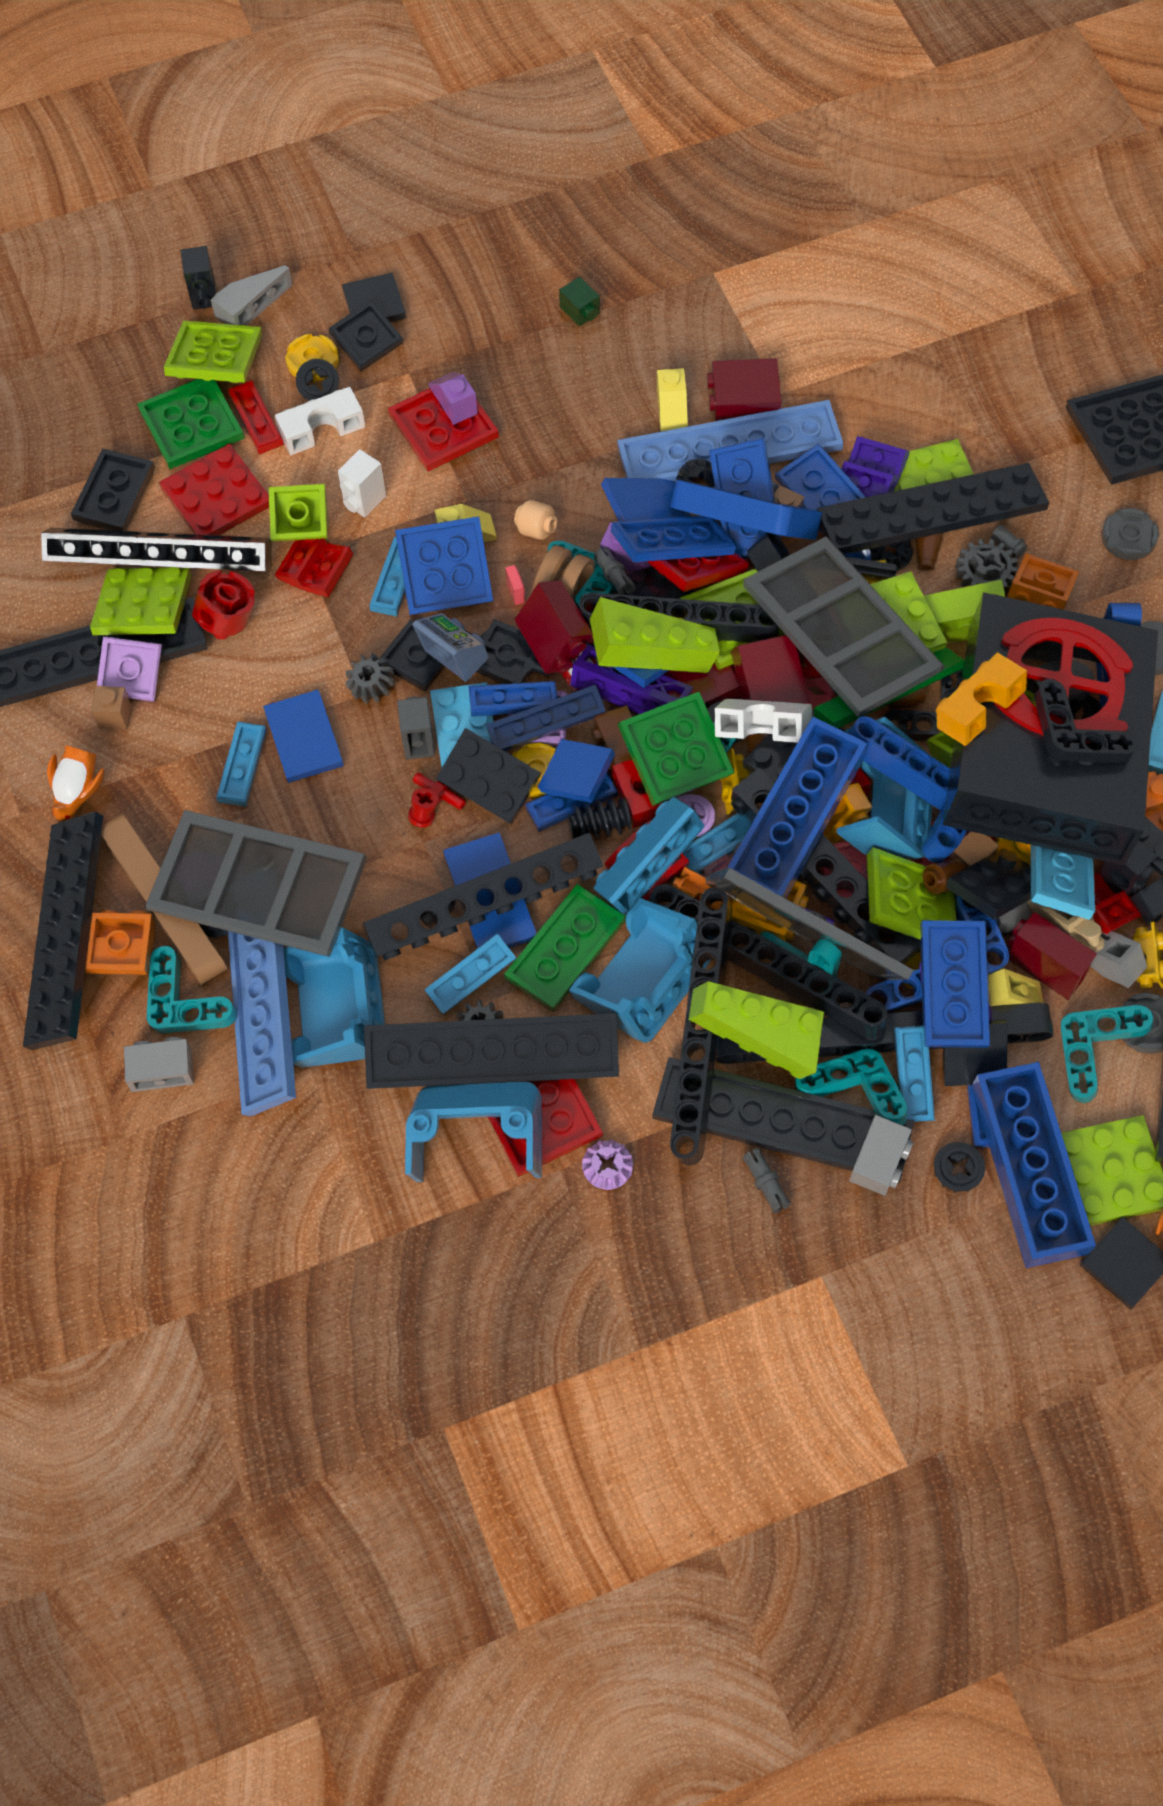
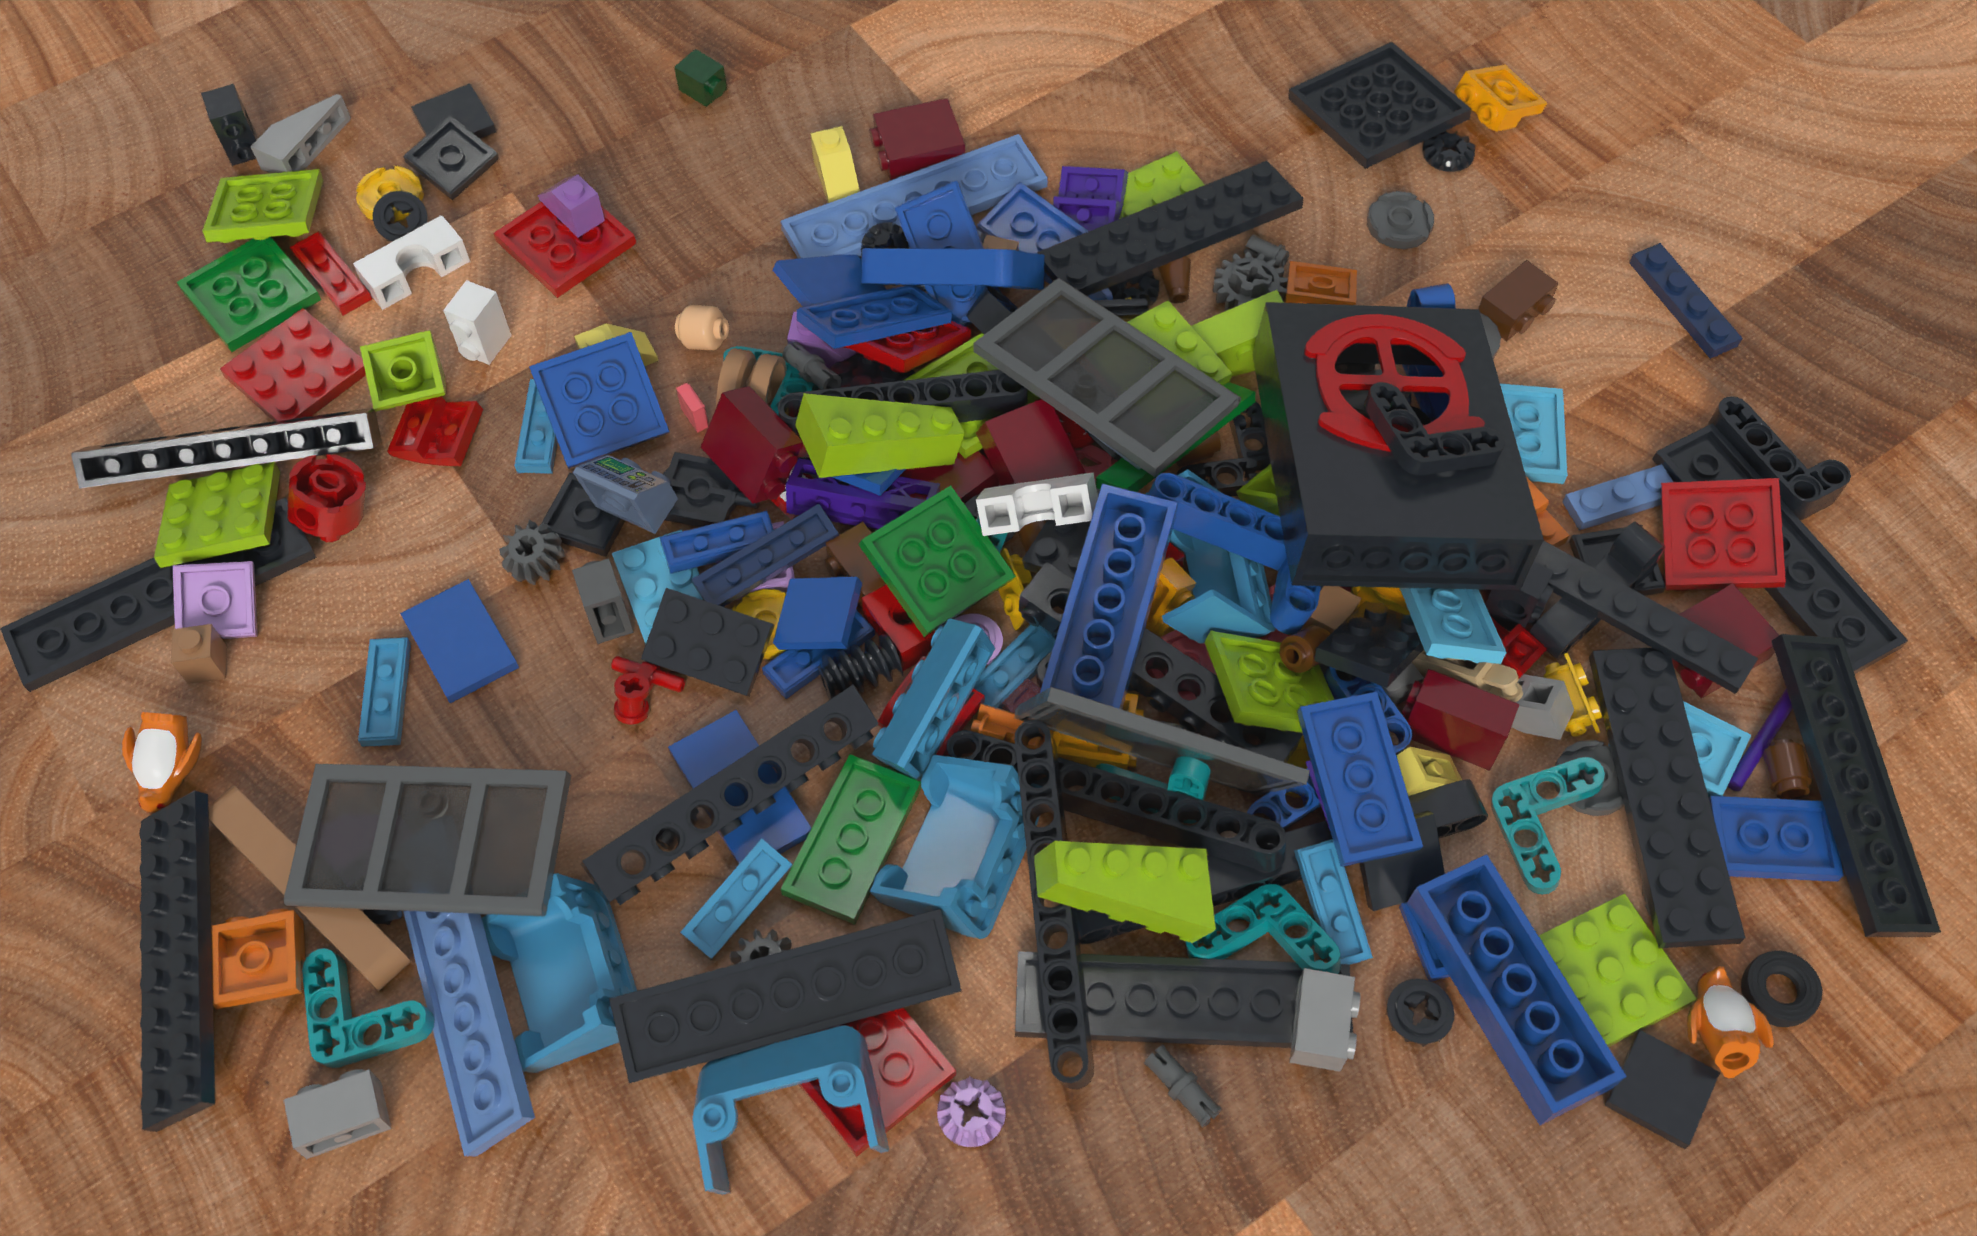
camera: 15 degrees left, 5 degrees down
black plate [71,448,155,531] -> none
light orange arch [936,653,1027,746] -> none

